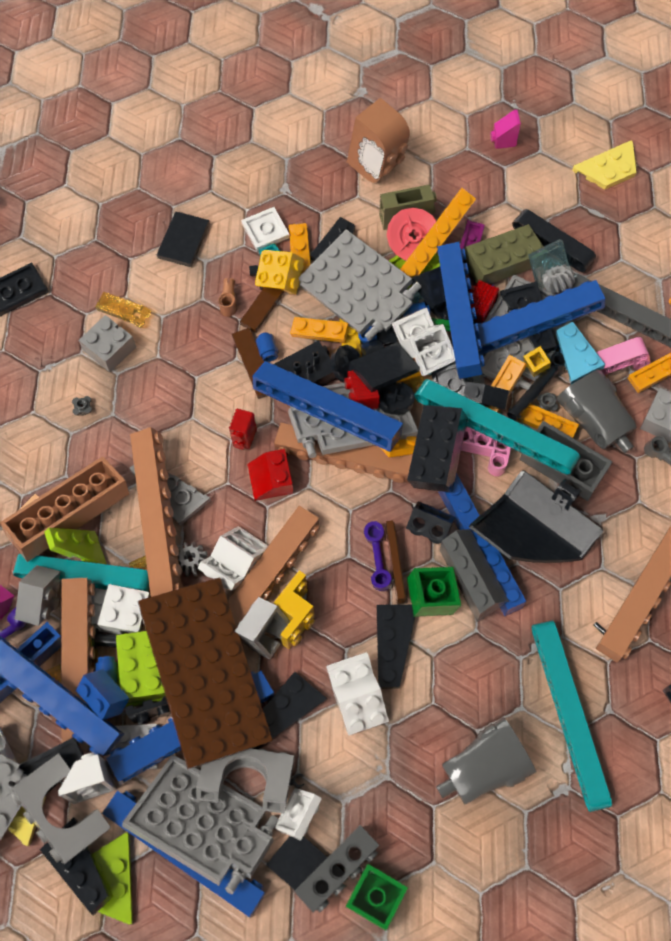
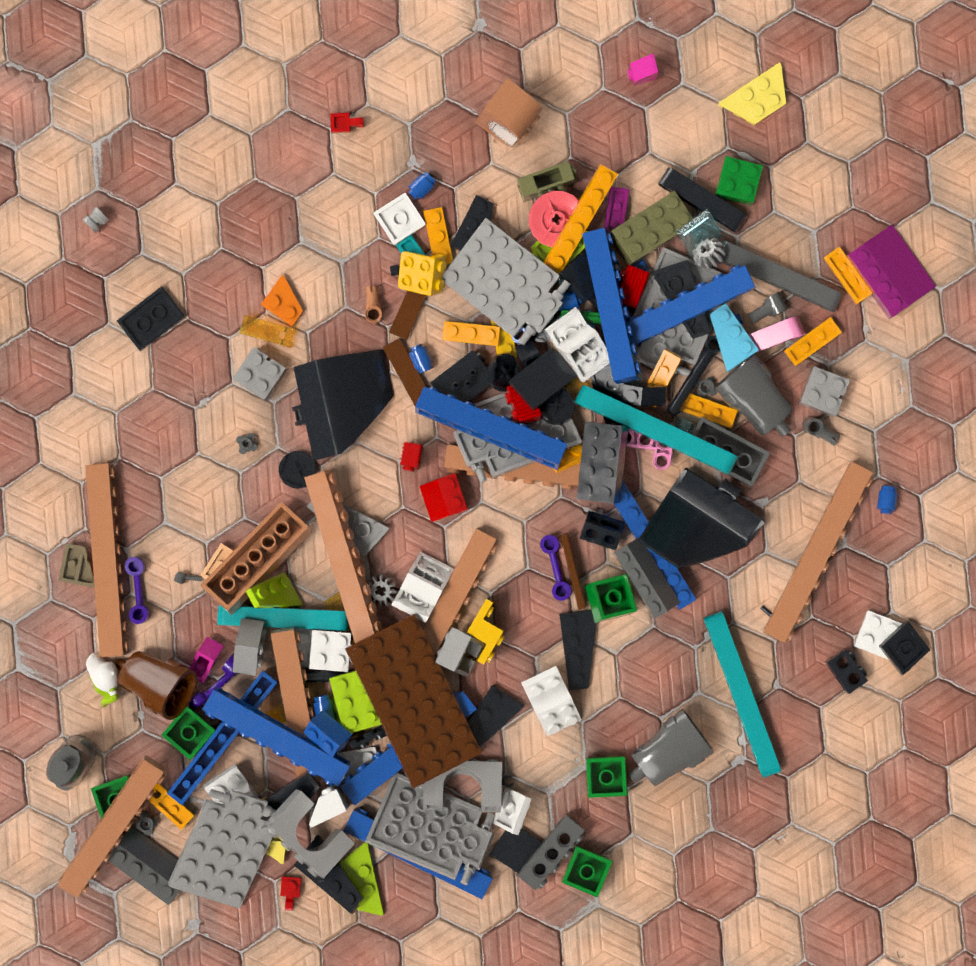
camera: 10 degrees left, 20 degrees up
black tile [156,211,210,267] -> none
yellow brick [523,346,551,377] -> none
none -> orange wing [261,275,303,327]
none -> black tile [278,451,317,489]
none -> red plate [280,876,301,911]
none -> black panel [292,349,394,460]
none -> red plate [330,113,364,134]
none -> blue brick [408,172,436,200]
none -> green brick [585,756,627,798]
none -> green brick [715,156,763,206]
none -> dark grey pin [748,292,788,324]

